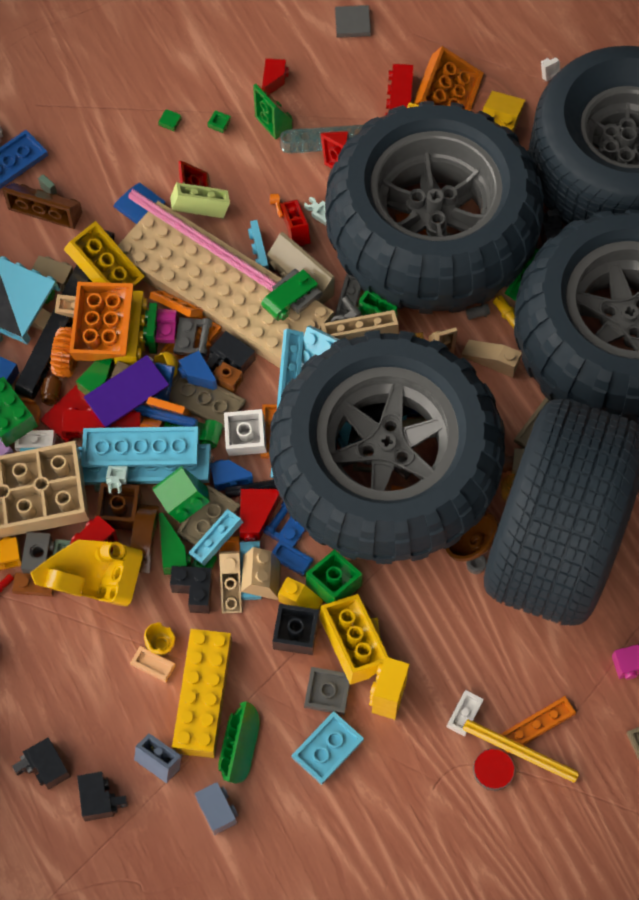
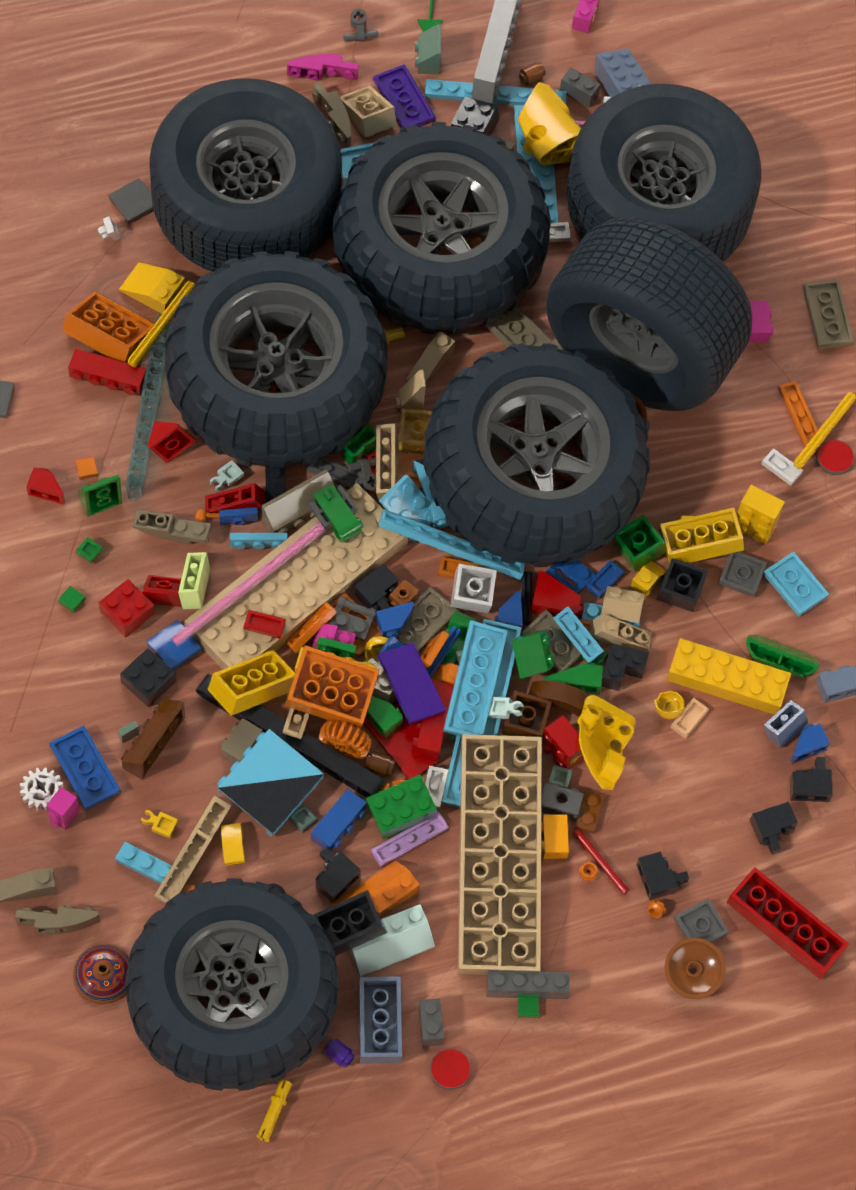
camera: 85 degrees left, 0 degrees up
none -> orange tile [75,457,98,480]
none -> red brick [99,579,155,638]
none -> black brick [120,648,176,708]
none -> dark tan slope [132,510,212,545]
none -> blue plate [219,507,258,525]
none -> red tile [243,610,286,639]
none -> black slope [265,466,285,503]
none -> blue slope [790,723,830,764]

